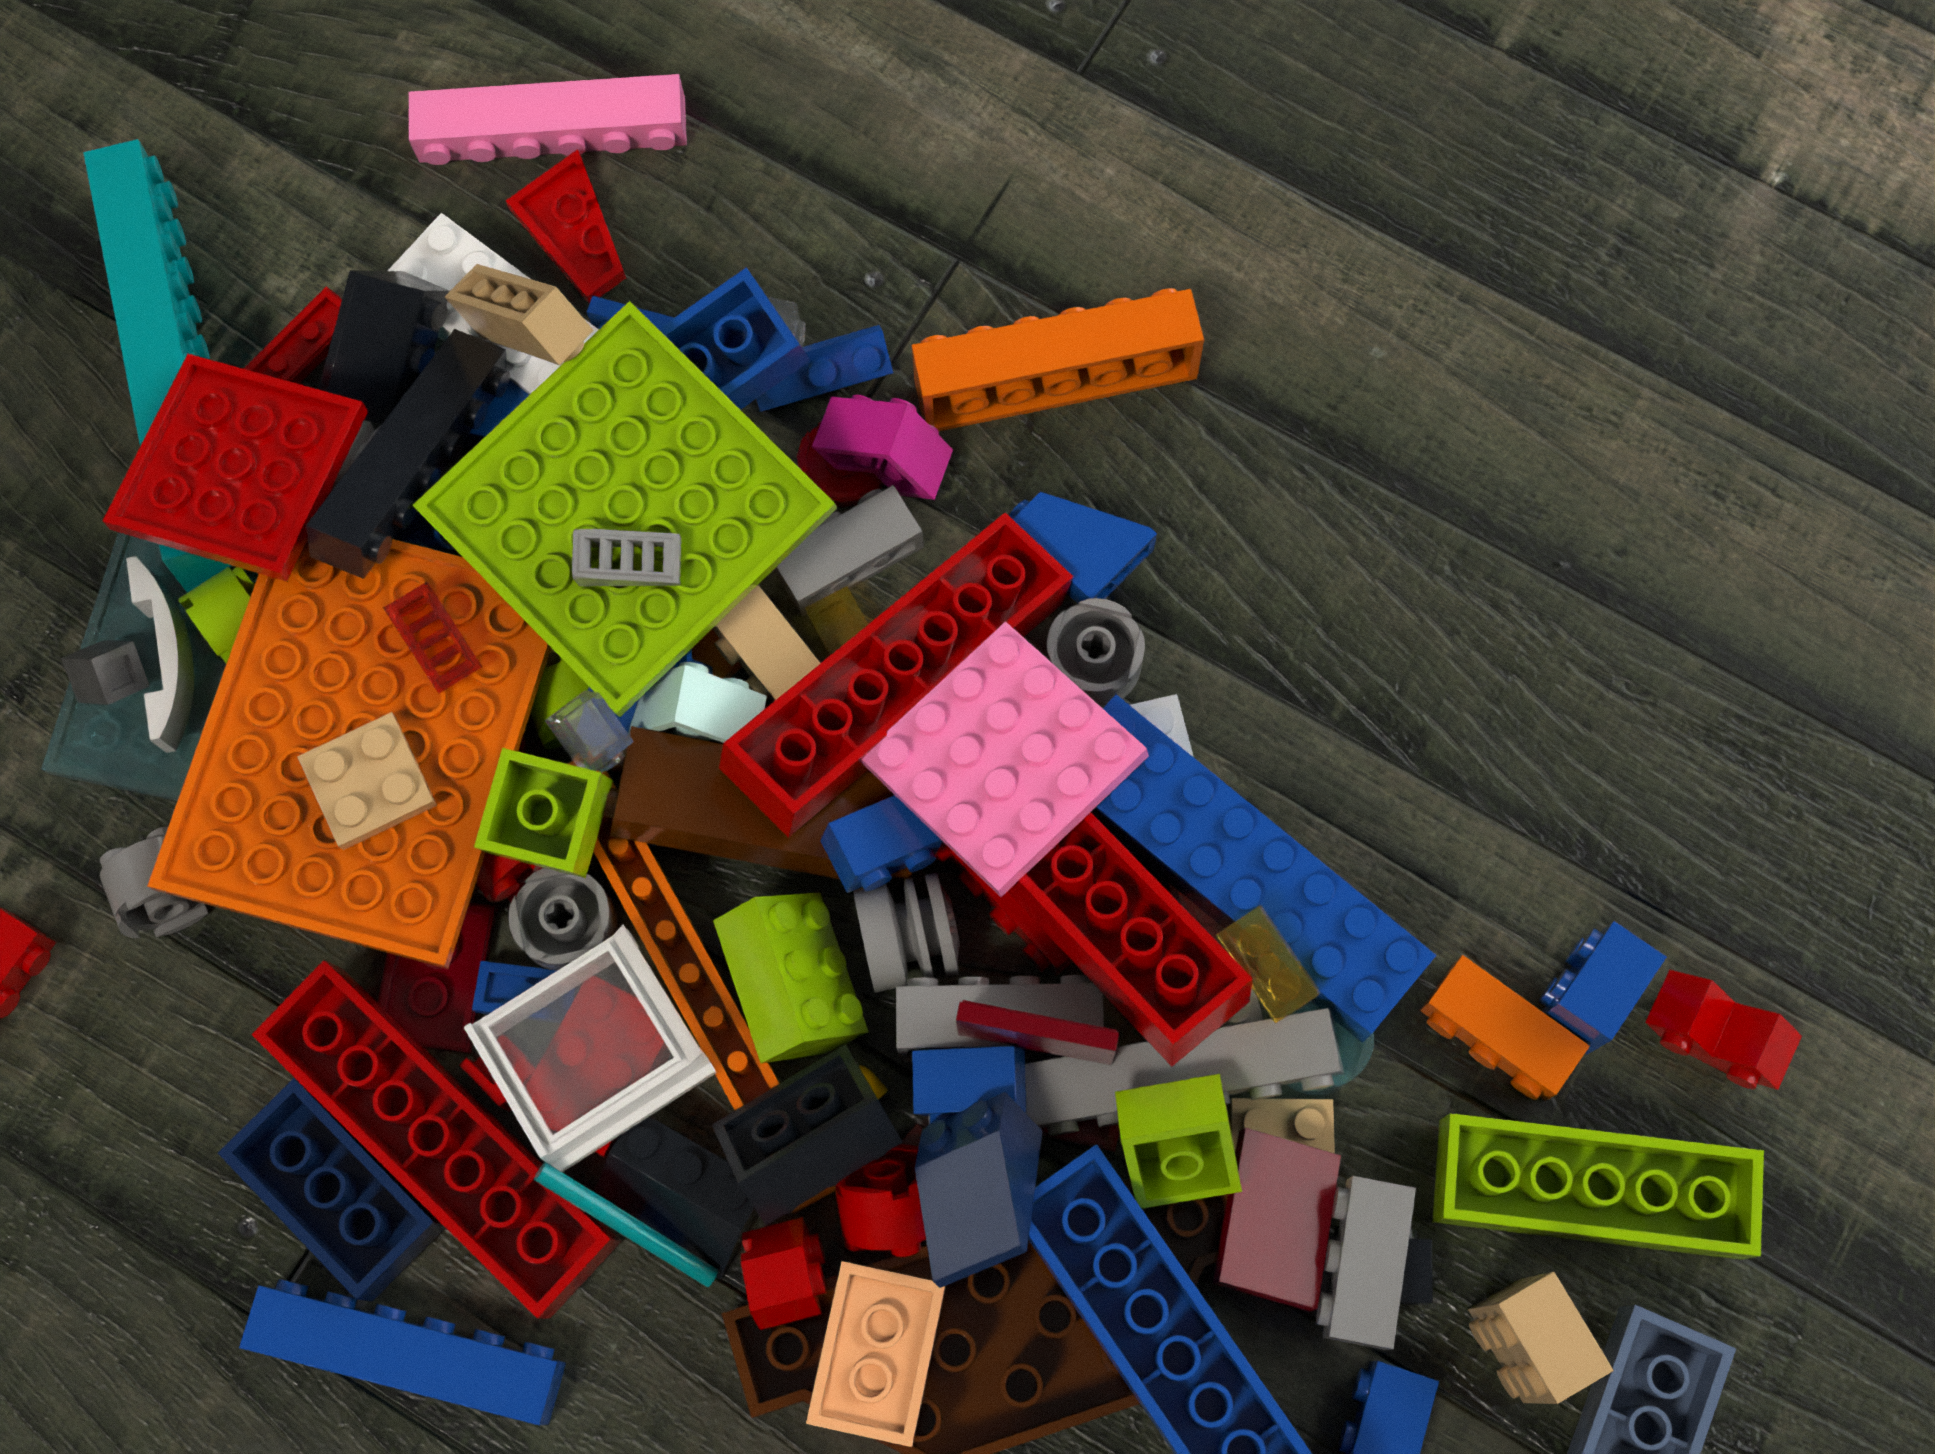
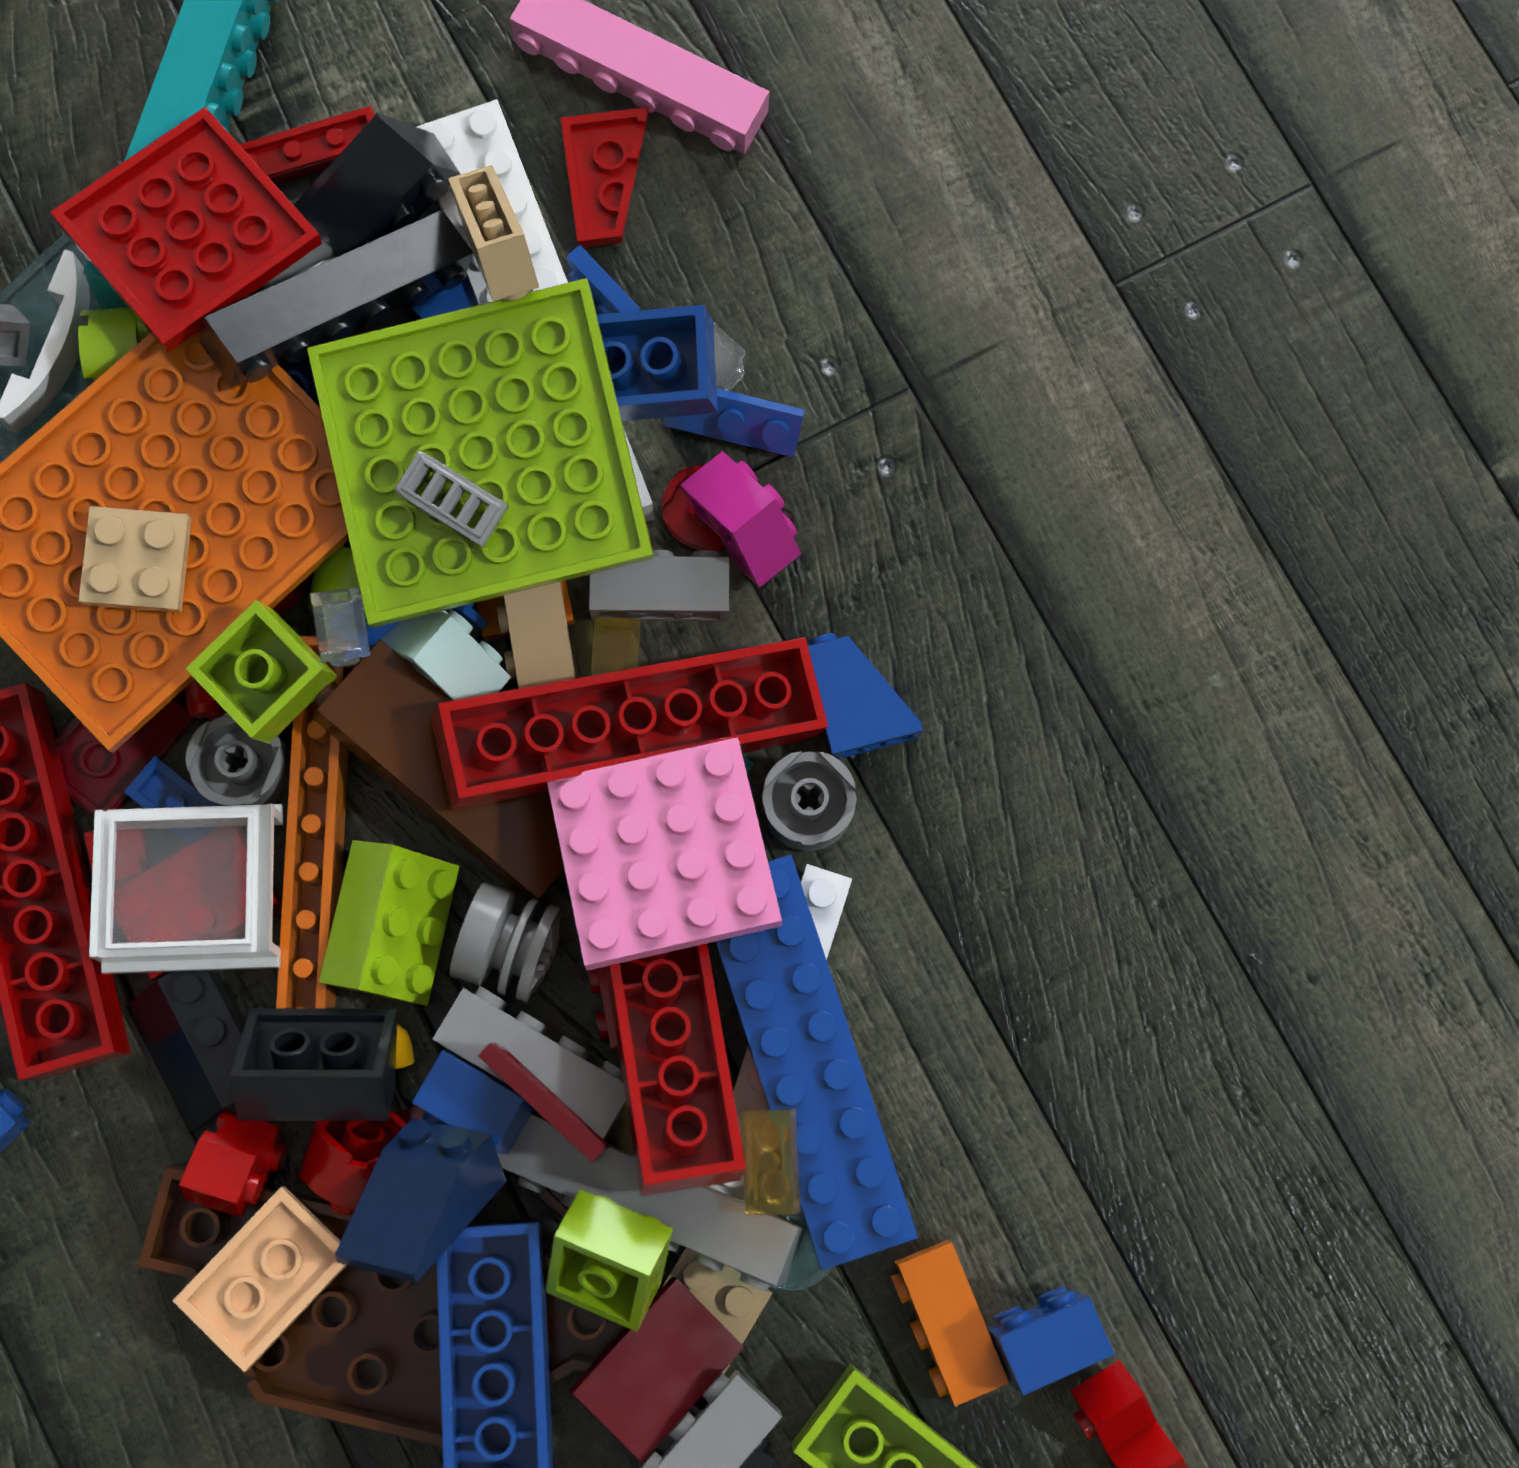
camera: 20 degrees right, 5 degrees up
clear red slope [383,582,482,694] -> none
teal bar [534,1162,718,1287] -> none
blue brick [820,795,943,893] -> none
orange brick [911,288,1204,431] -> none

